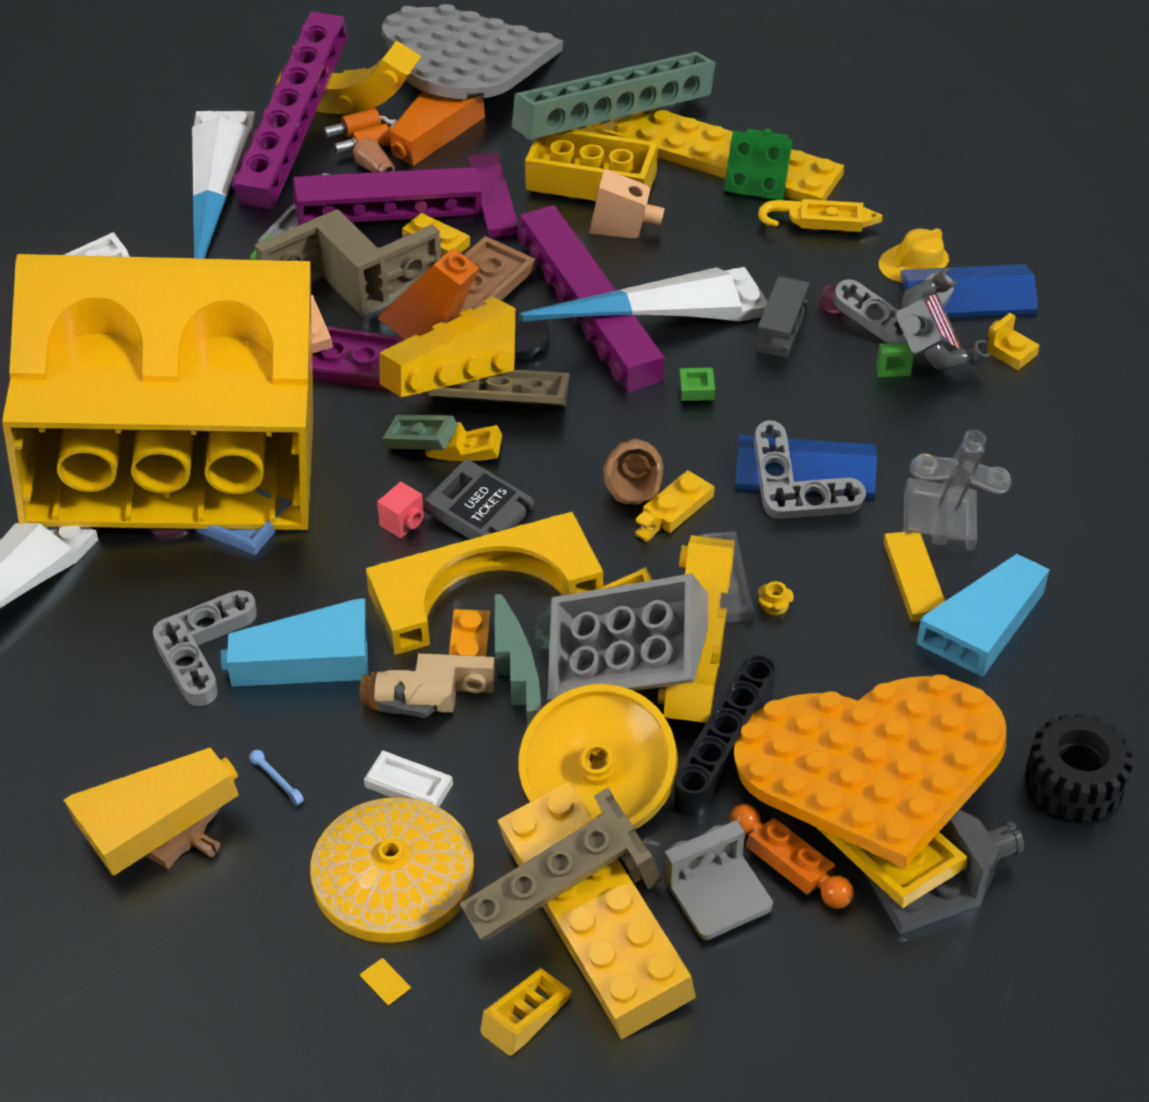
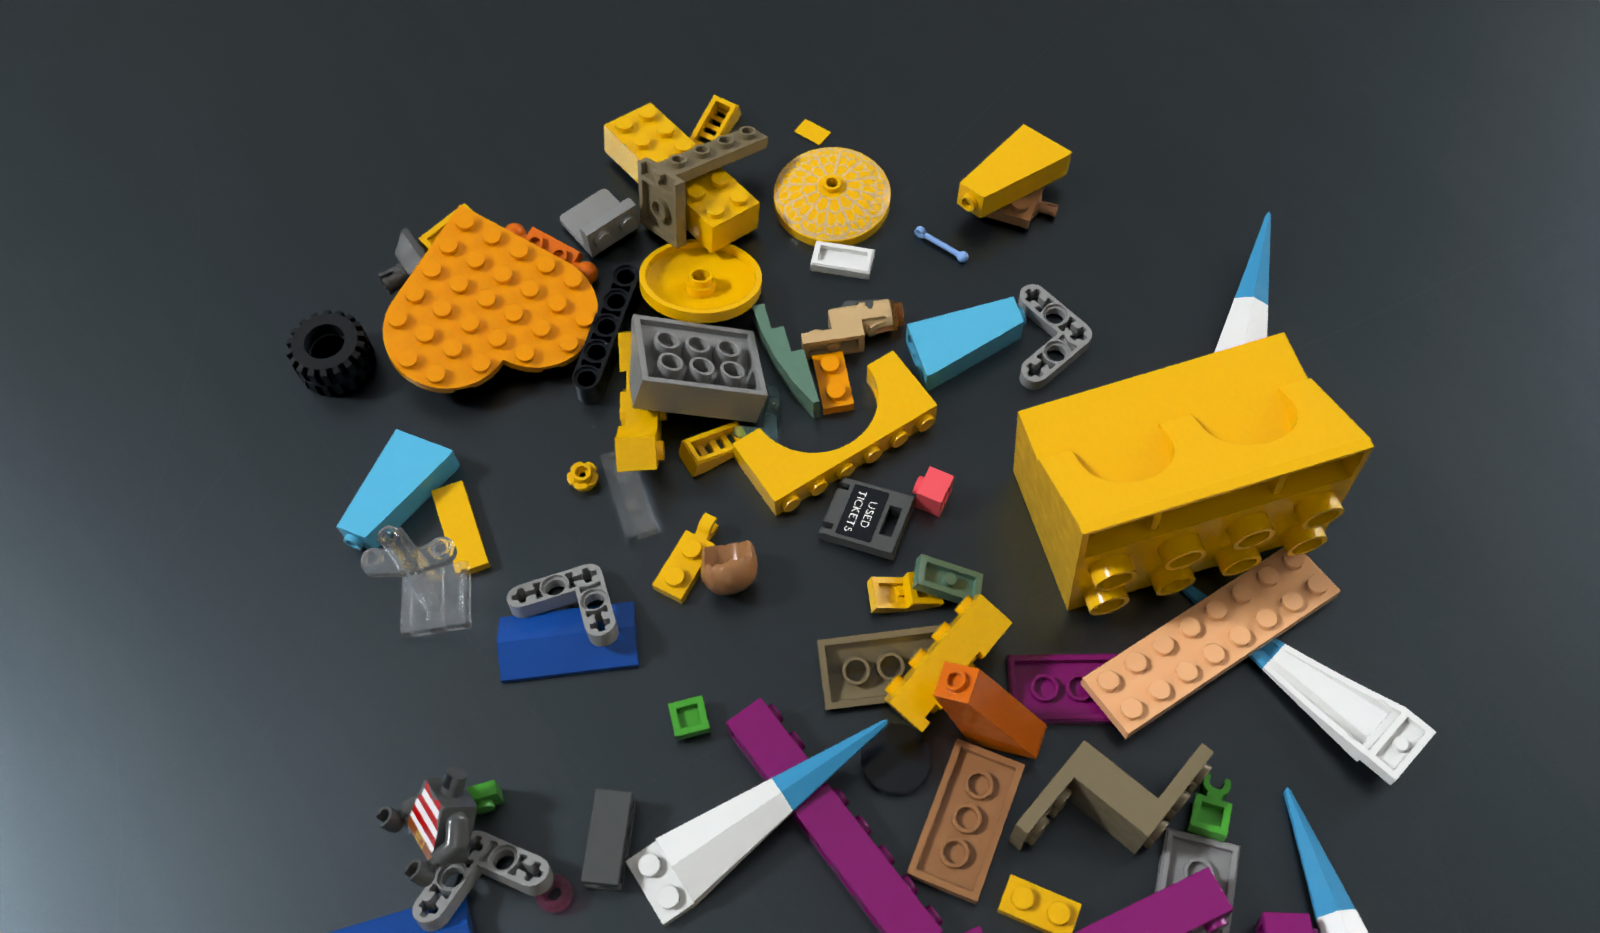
camera: 170 degrees right, 15 degrees up
yellow bracket [986,313,1040,370] -> none

